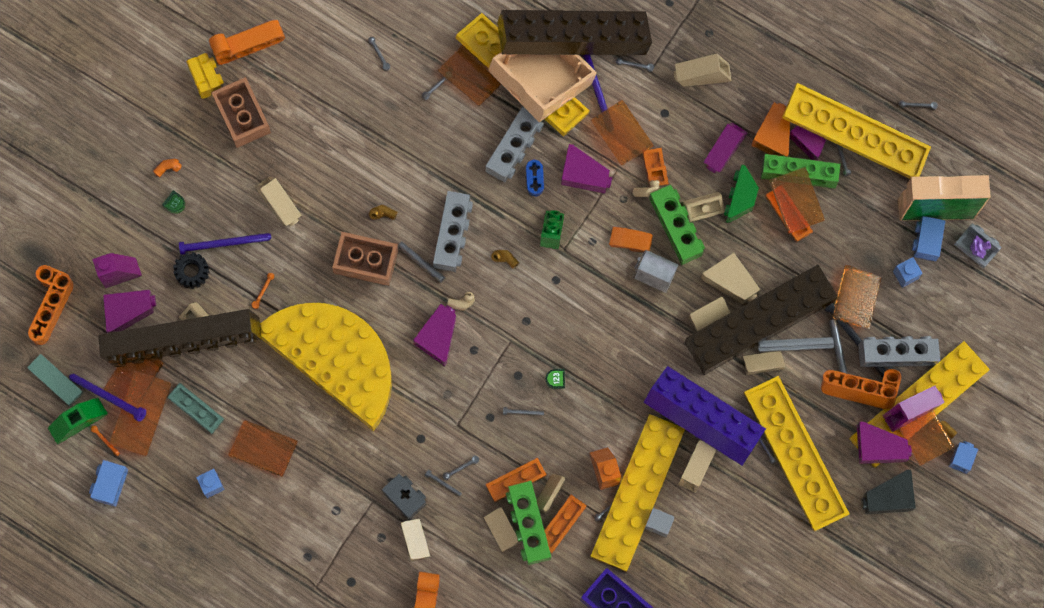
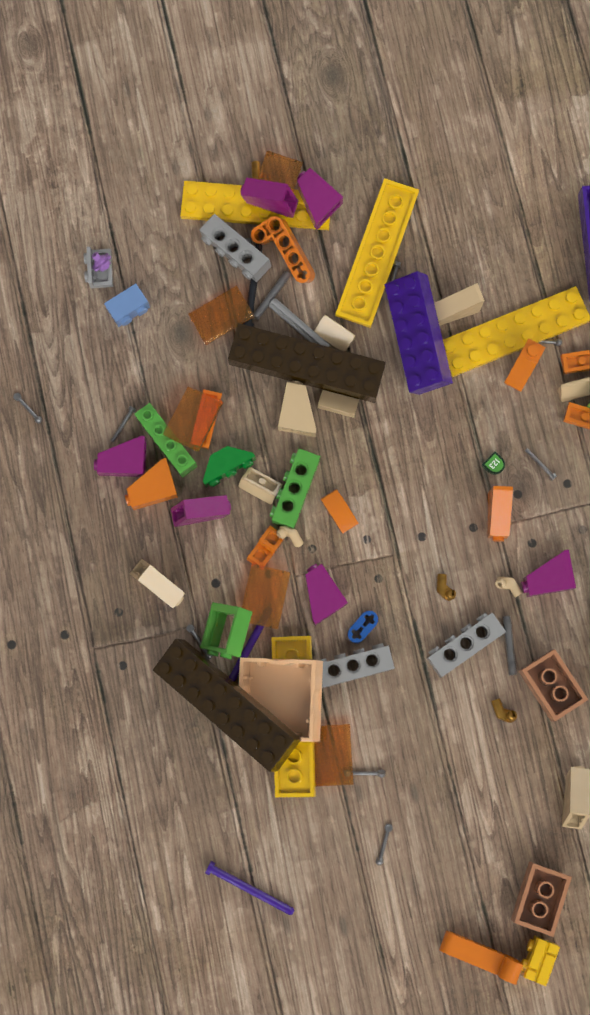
camera: 130 degrees left, 5 degrees up
green slope [540,210,565,249] -> none
flat silver piece [633,250,678,293] -> none
light grey panel [645,508,674,537] -> none
yellow plate [782,83,931,179] -> none
pearl dark grey slope [861,469,916,515] -> none
medium blue brick [893,257,923,288] -> none
light nougat tile [898,175,991,221] -> none
medium blue brick [948,441,978,474] -> none
none -> bright green window [200,602,252,660]
none -> orange slope [487,486,513,542]

